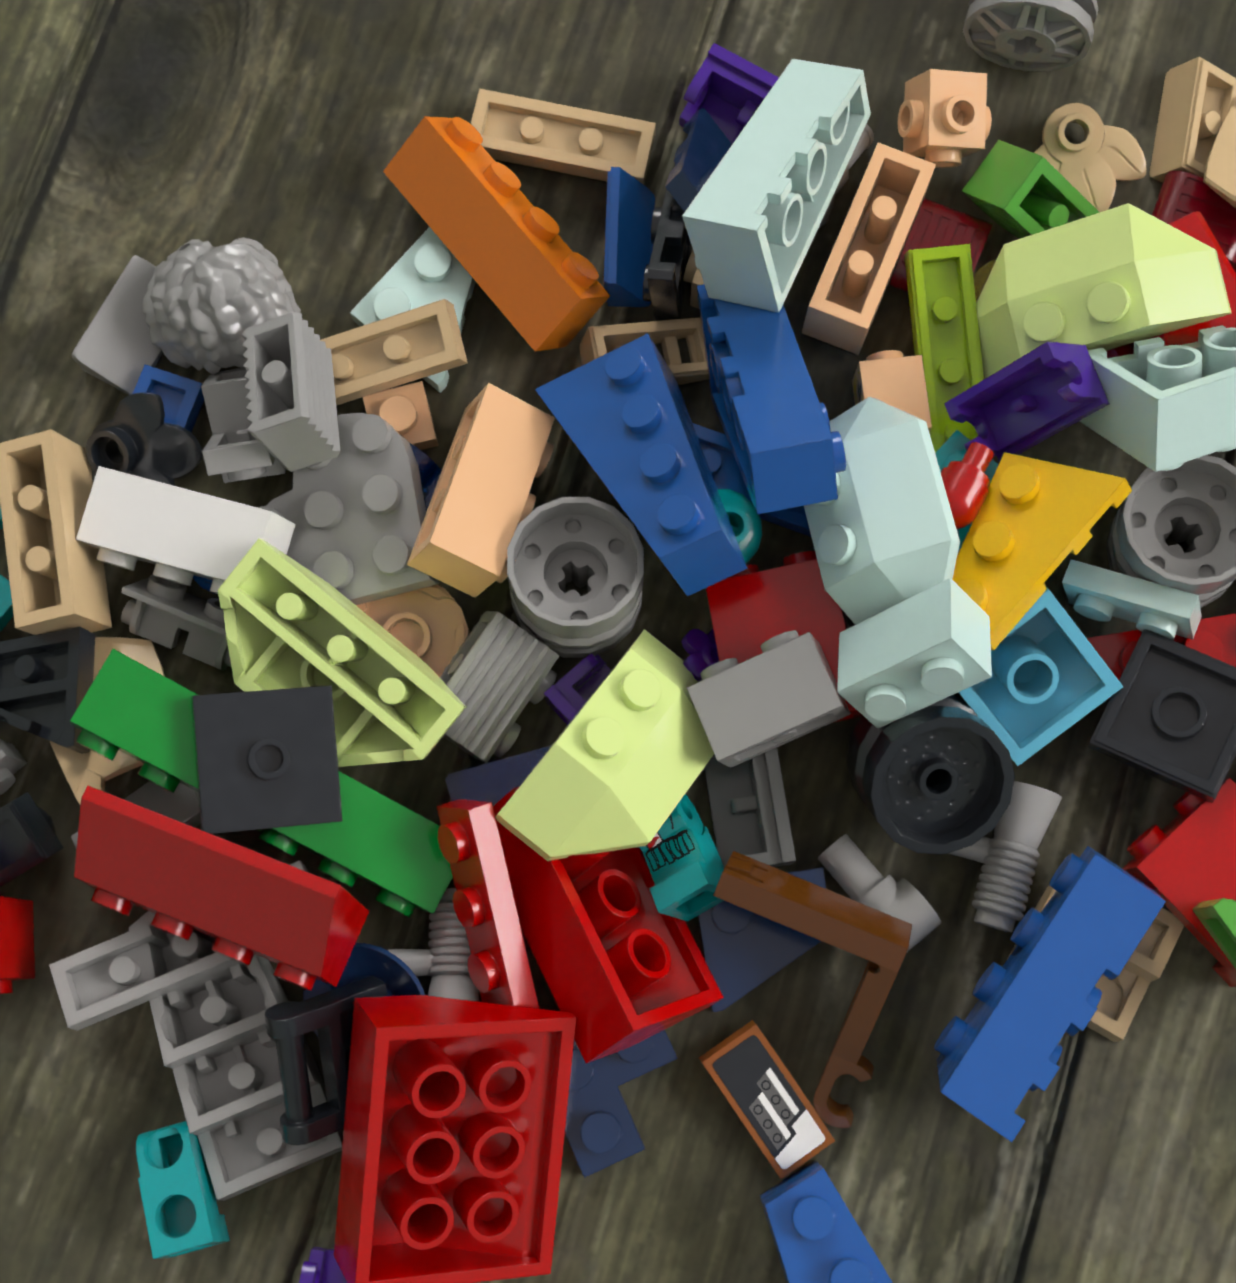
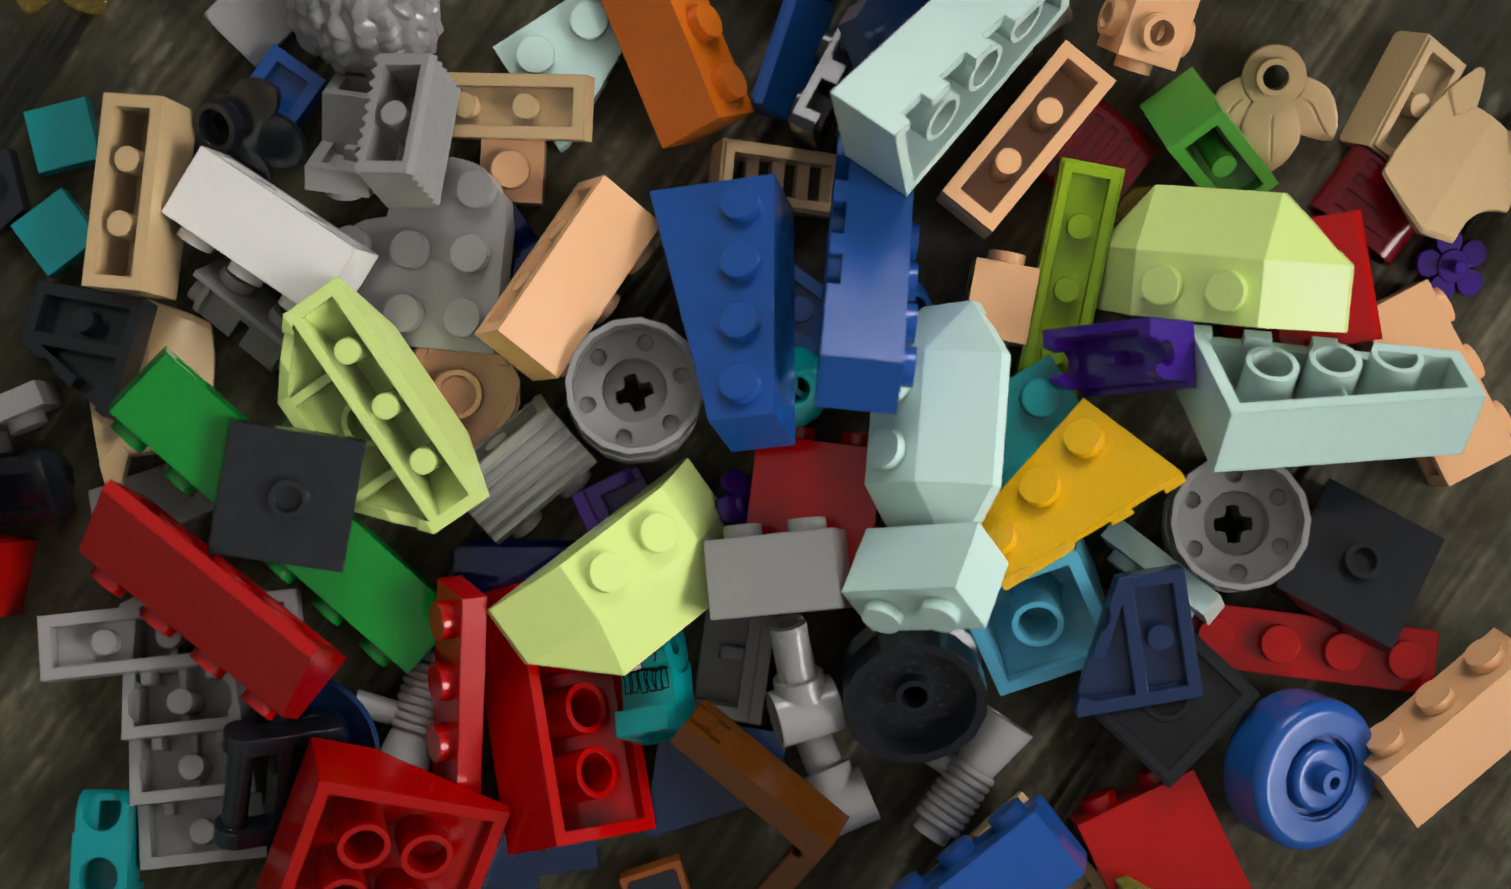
camera: 15 degrees right, 10 degrees up
red cylinder [941,442,994,529] -> none
none -> light grey pin [765,614,846,748]
none -> dark blue wing [1072,563,1203,718]

